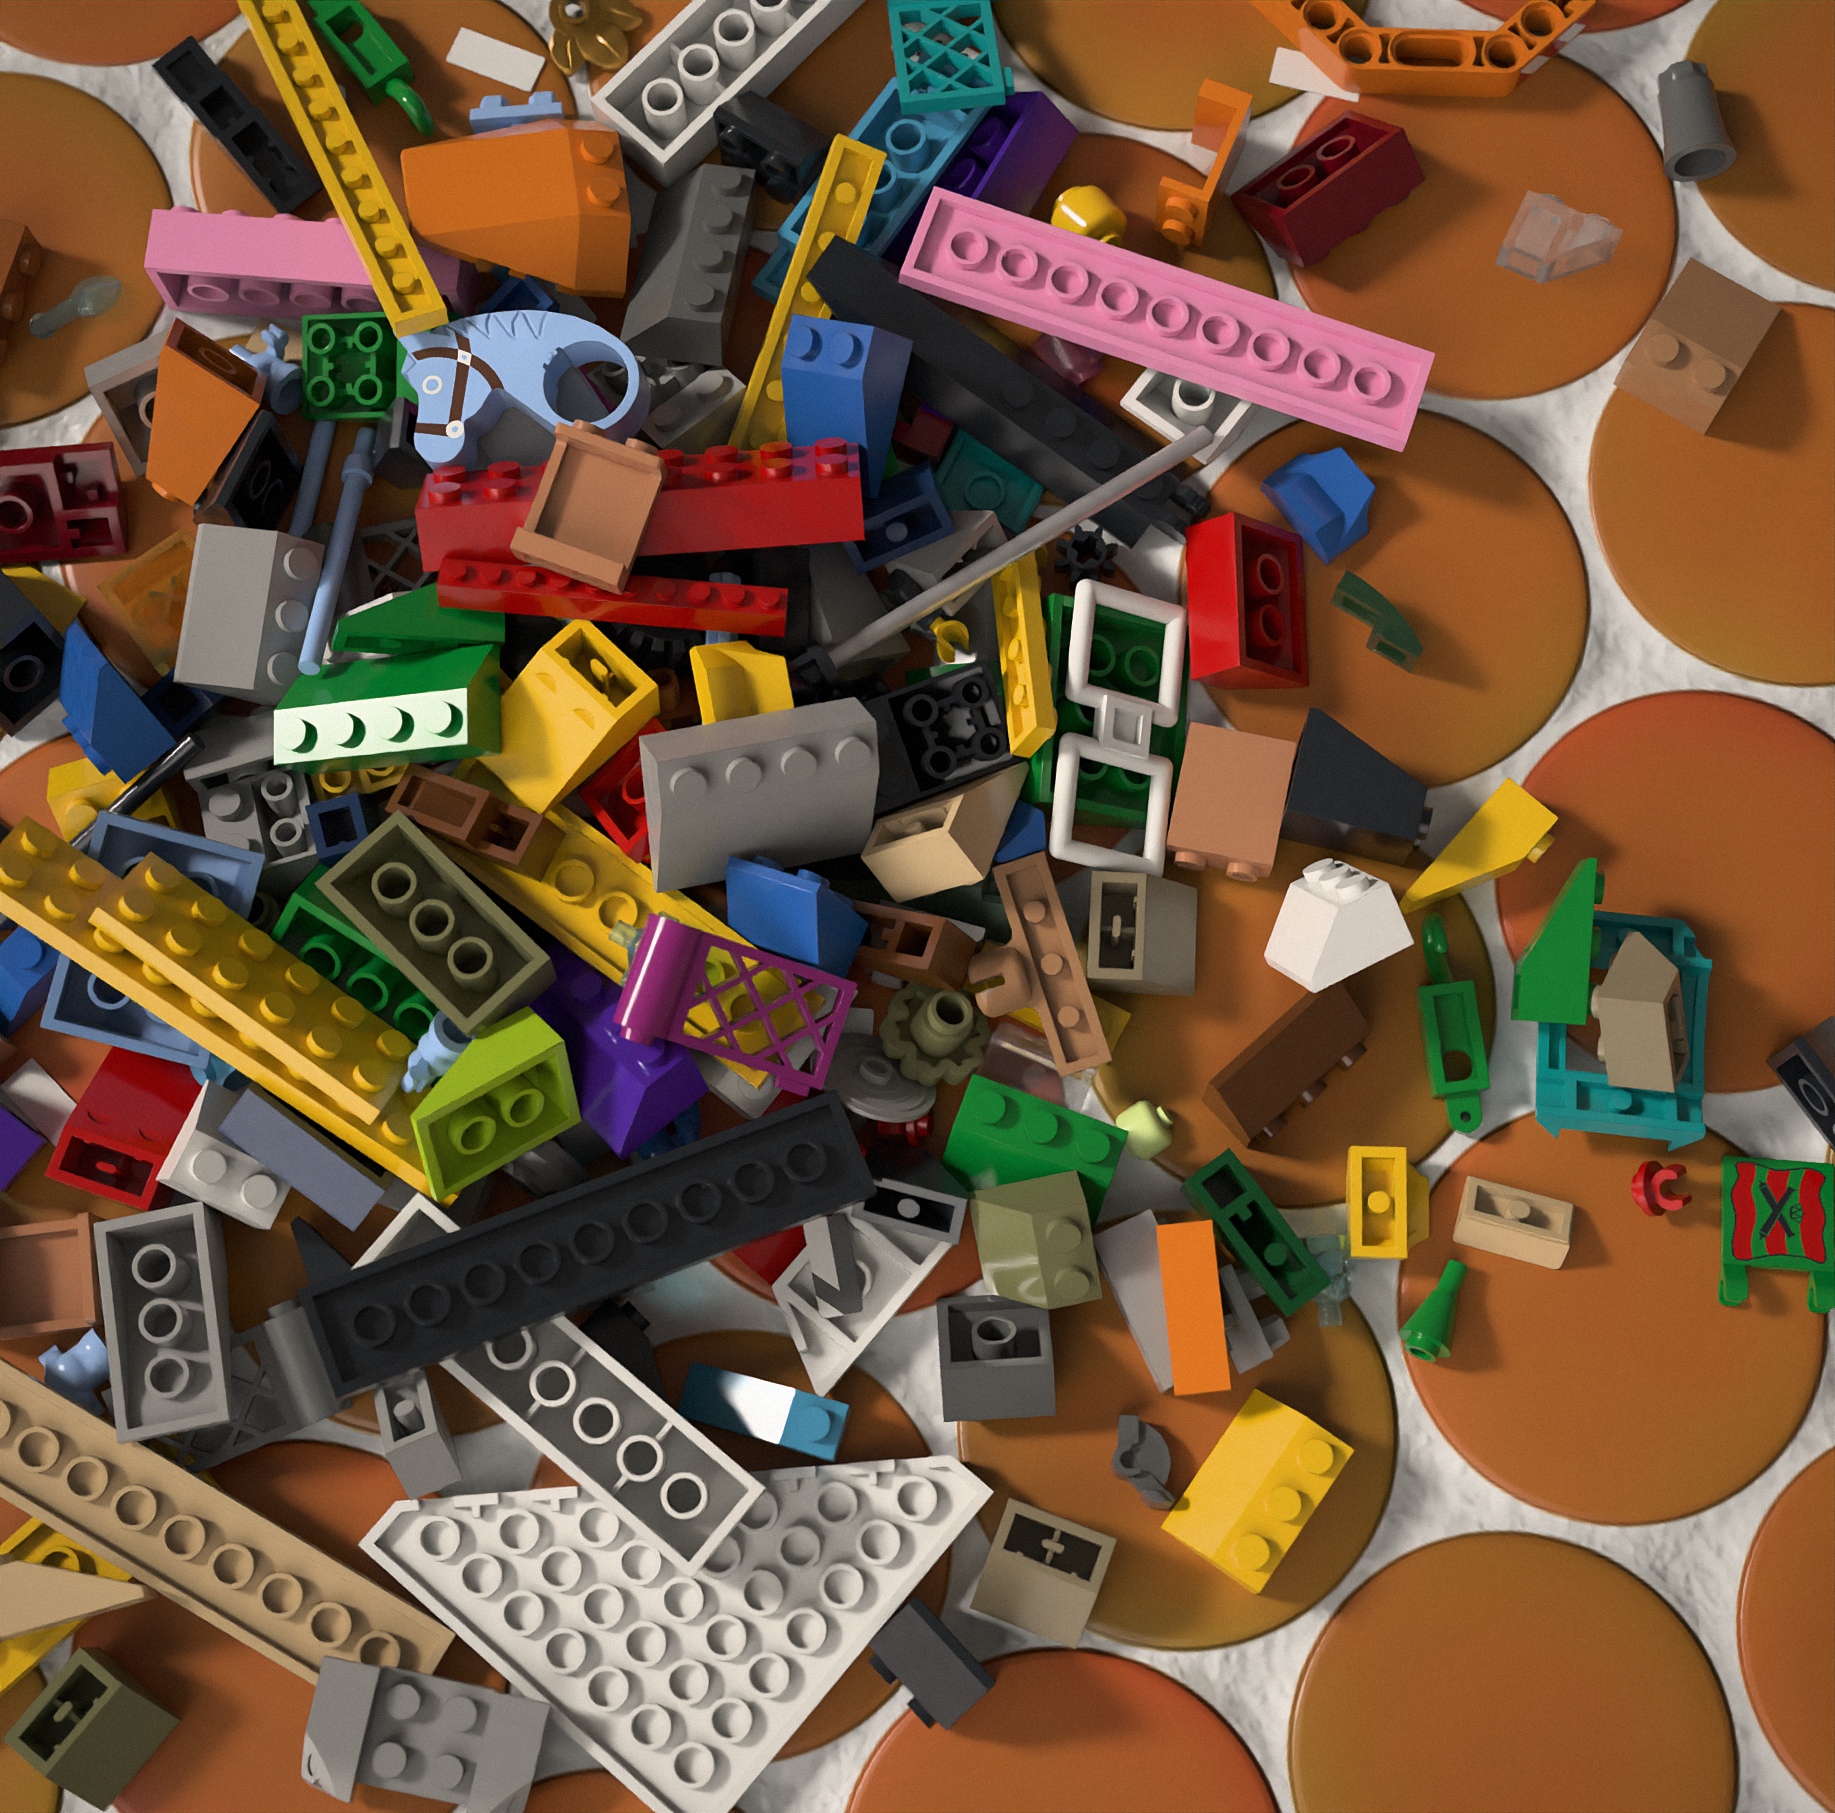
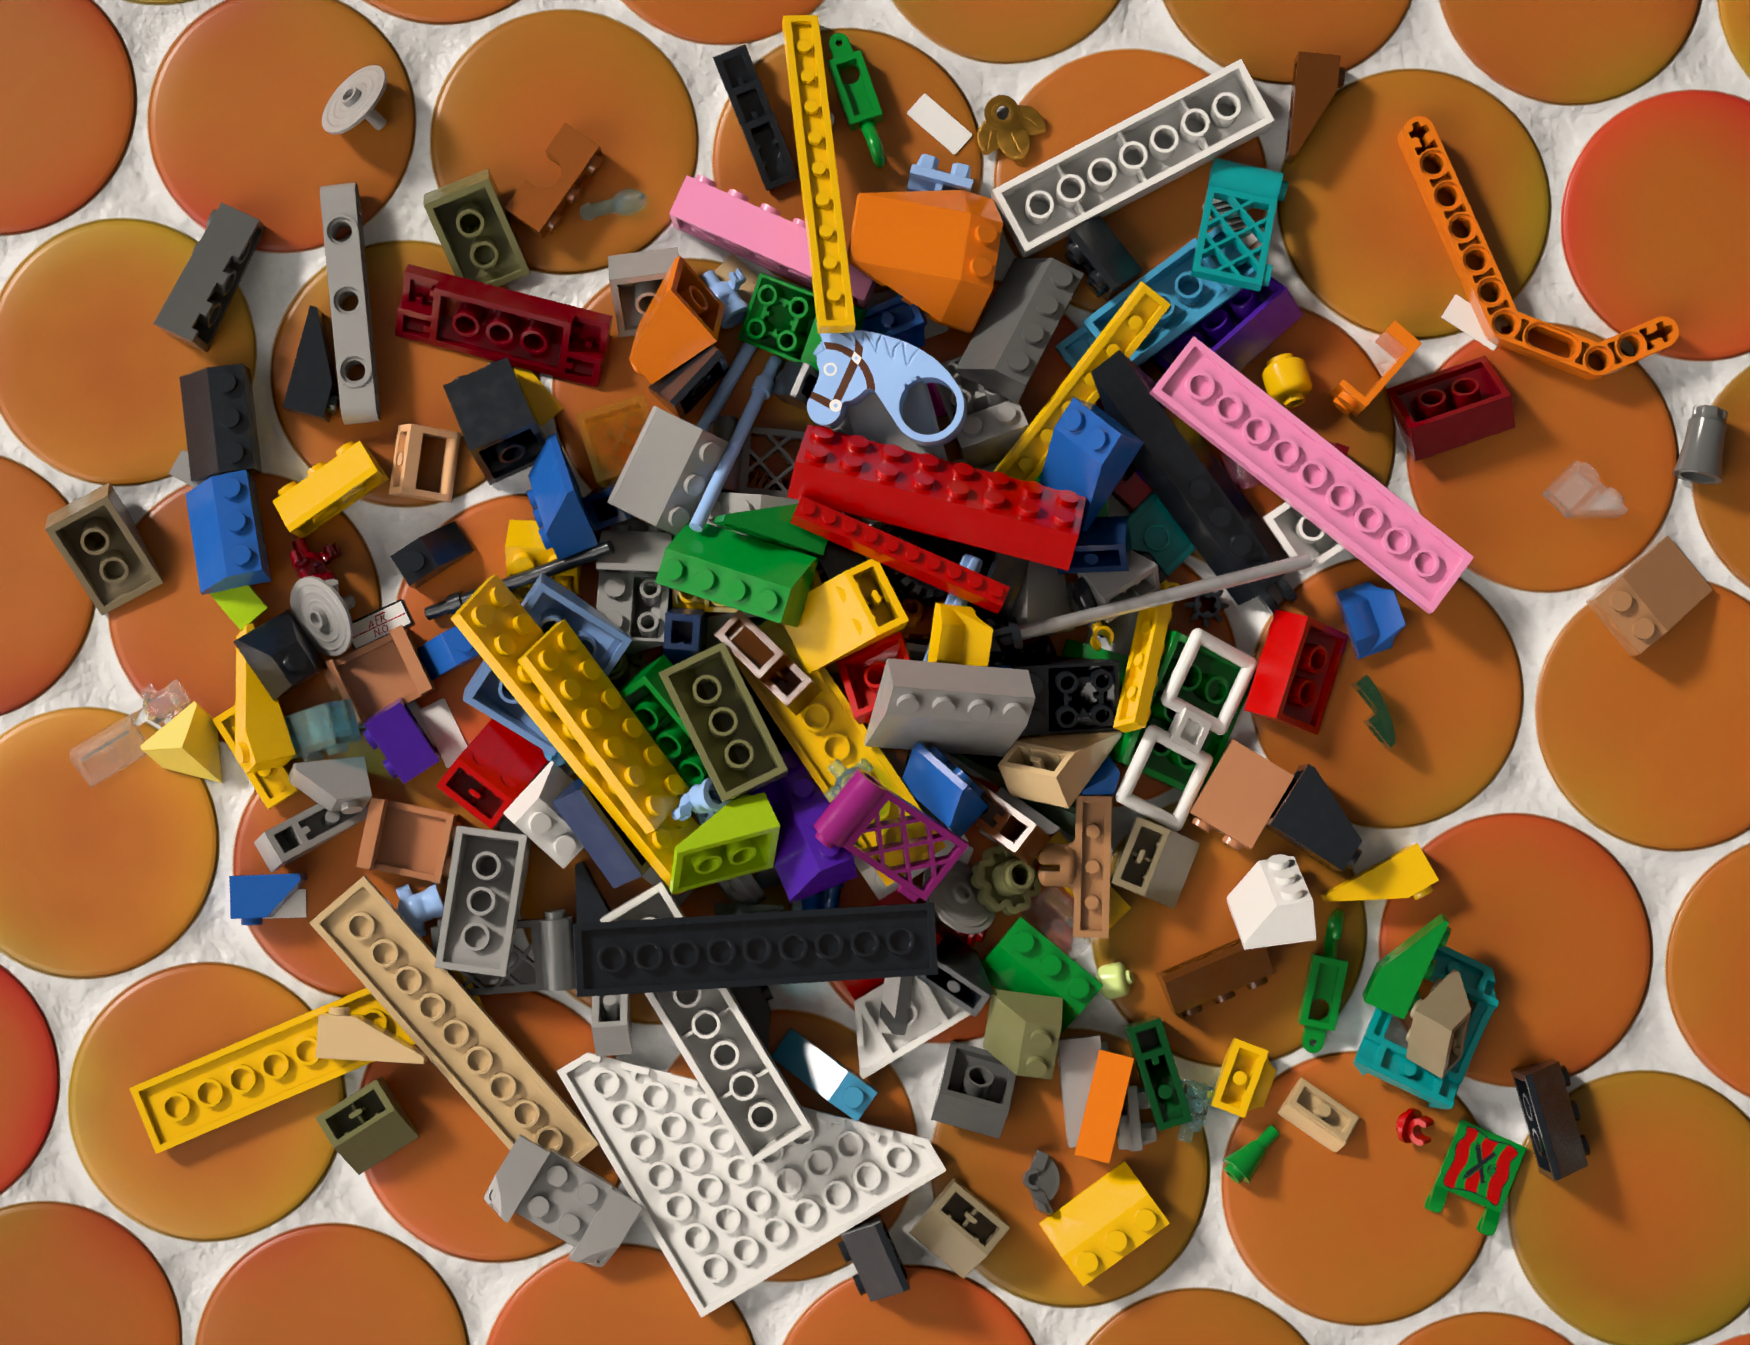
camera: 15 degrees right, 10 degrees up
nougat panel [510,420,668,596] -> none

